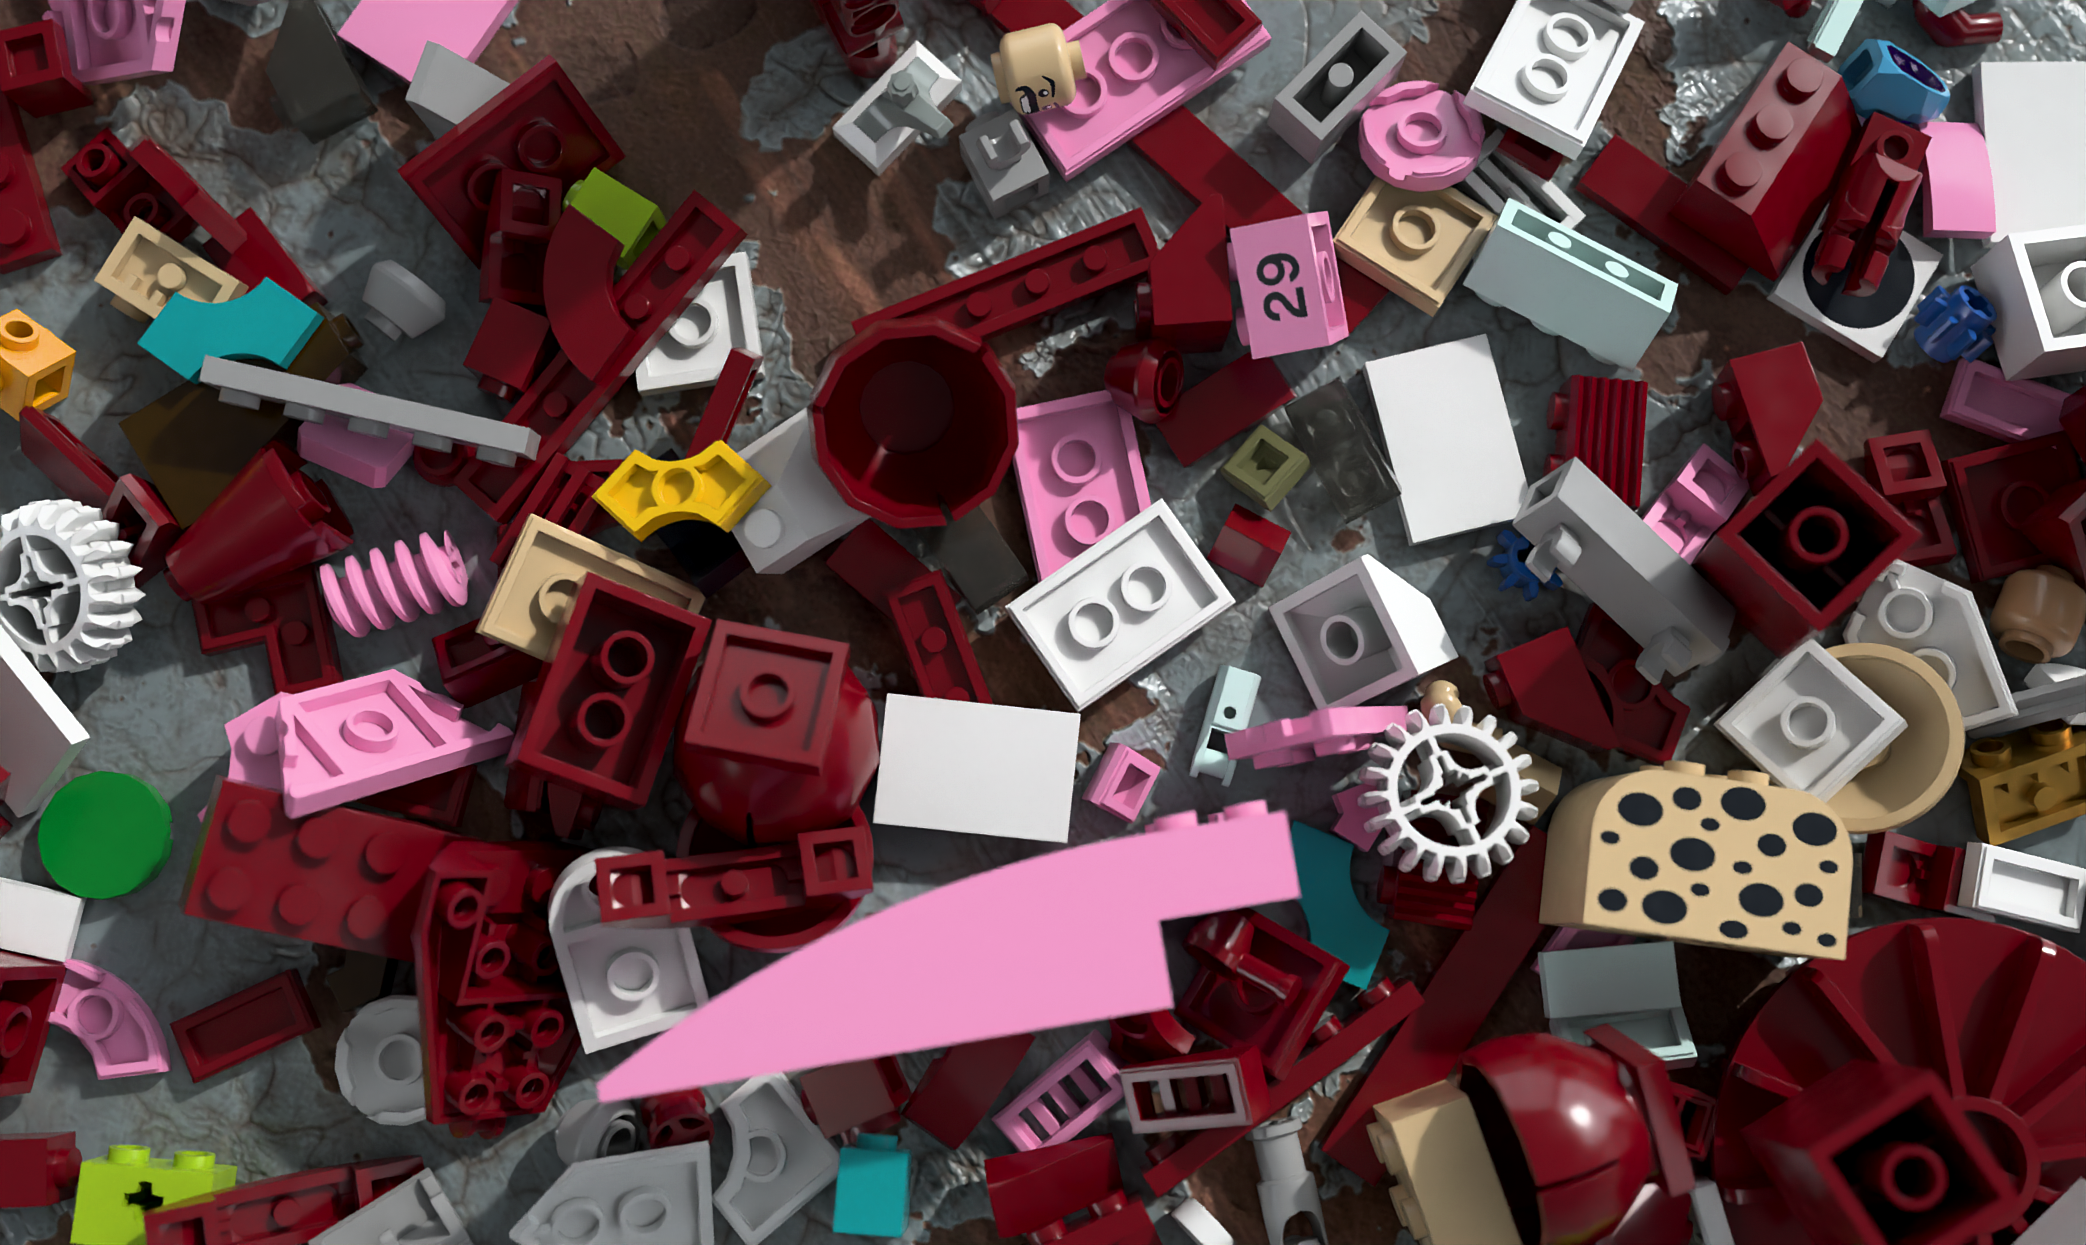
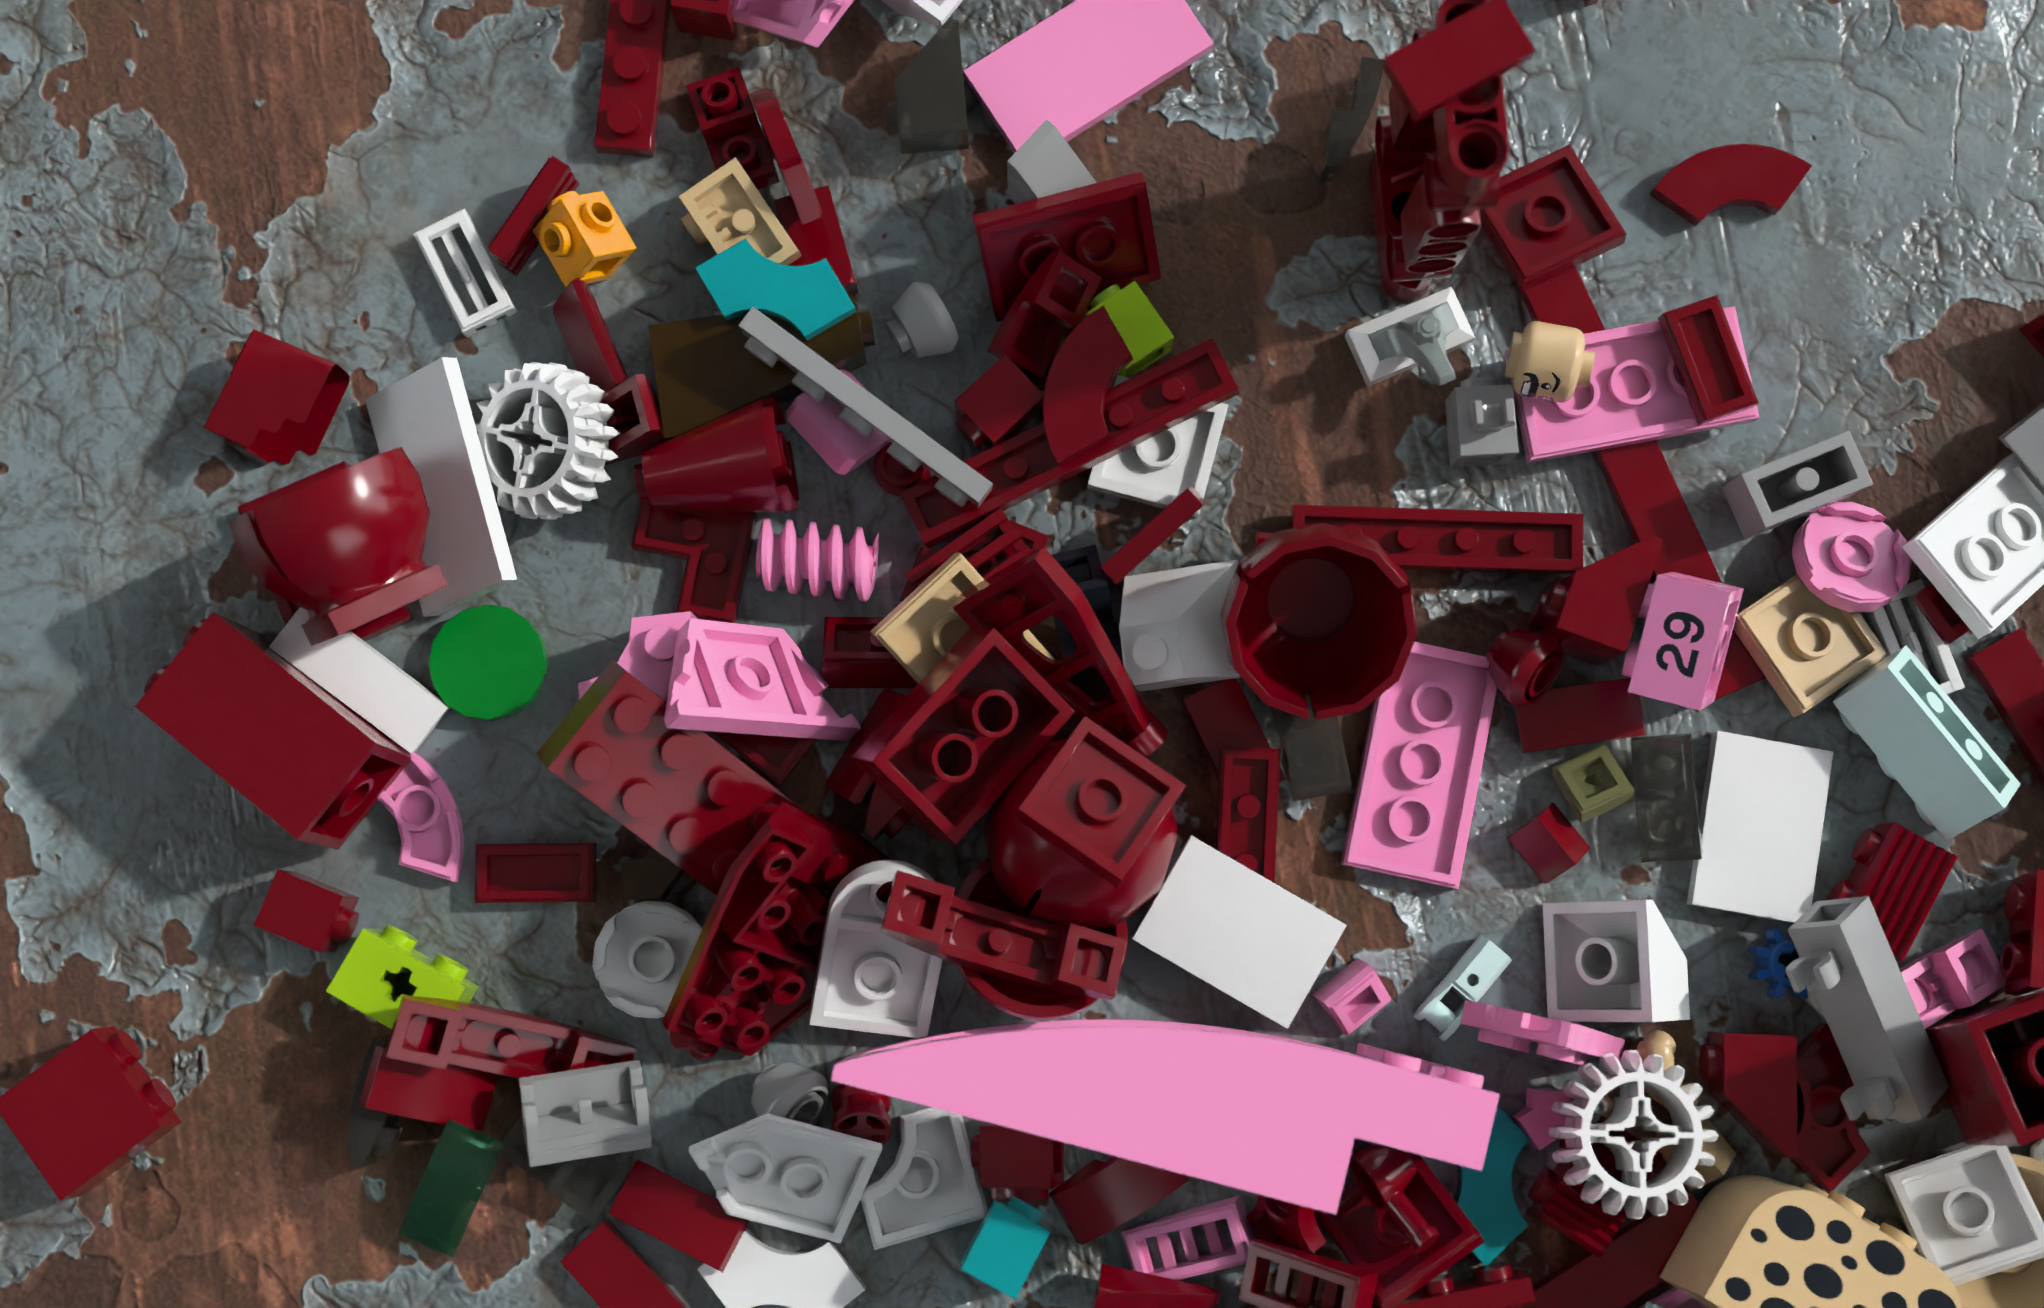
camera: 25 degrees right, 0 degrees up
yellow tile [591,440,772,542] -> none
white tile [1005,498,1236,713] -> none
none -> dark red plate [952,546,1168,757]

